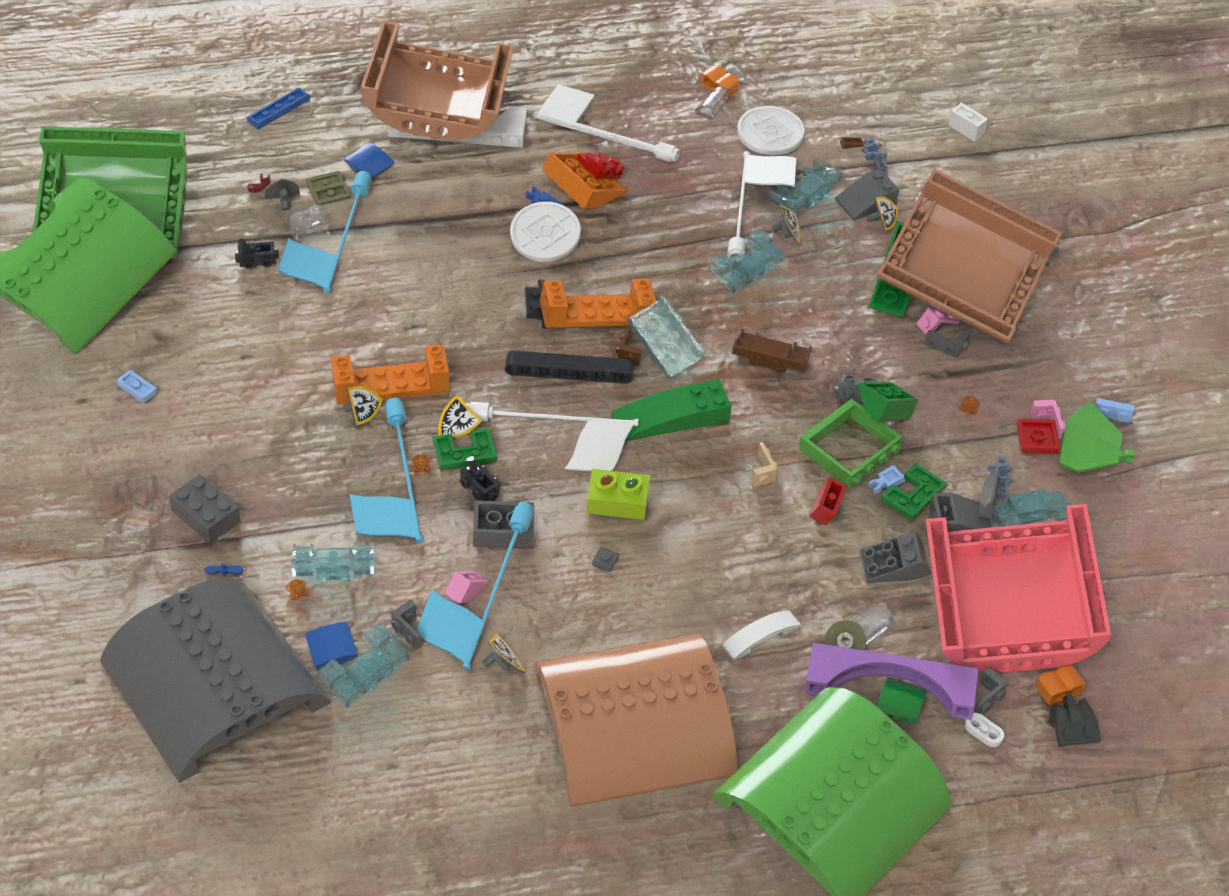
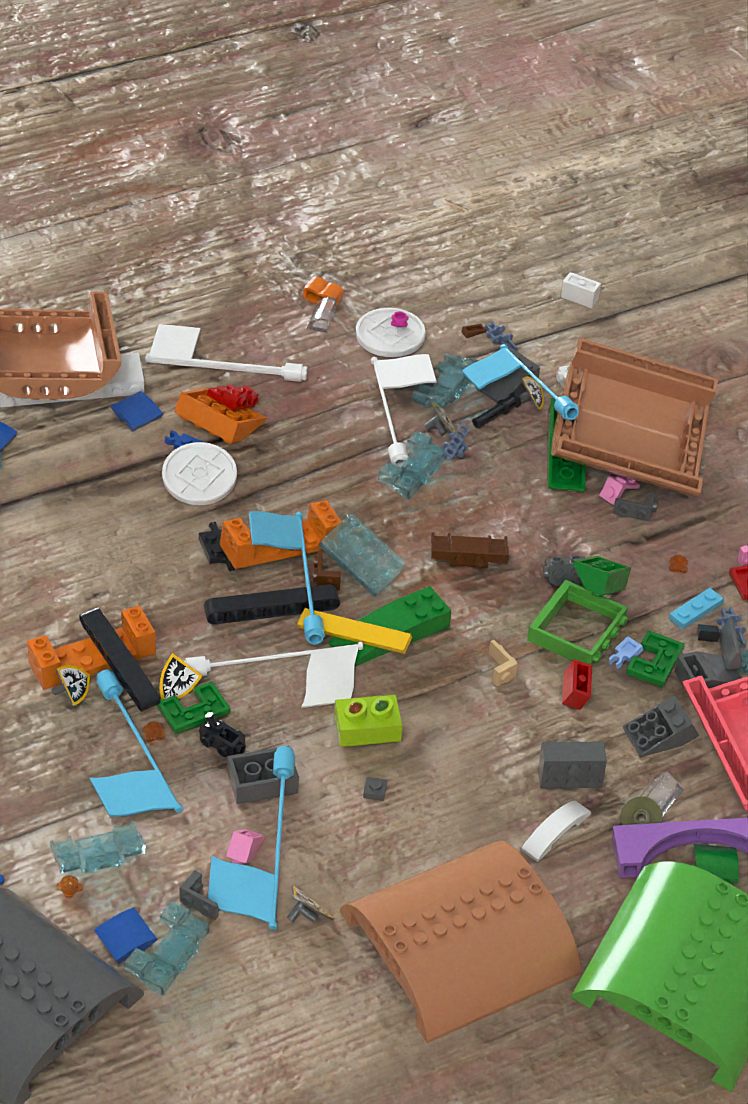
camera: 15 degrees left, 5 degrees down
none -> black beam [79,607,161,712]
none -> blue slope [111,391,163,432]
none -> medium azure flag [249,511,325,645]
none -> yellow tile [297,608,412,654]
none -> dark pink plate [391,311,409,327]
none -> sand blue piece [442,424,470,461]
none -> medium azure flag [462,344,579,420]
none -> black pin [472,392,521,429]
none -> dark grey brick [538,742,607,789]
none -> medium azure plate [669,588,724,630]
none -> black slope [698,624,719,642]

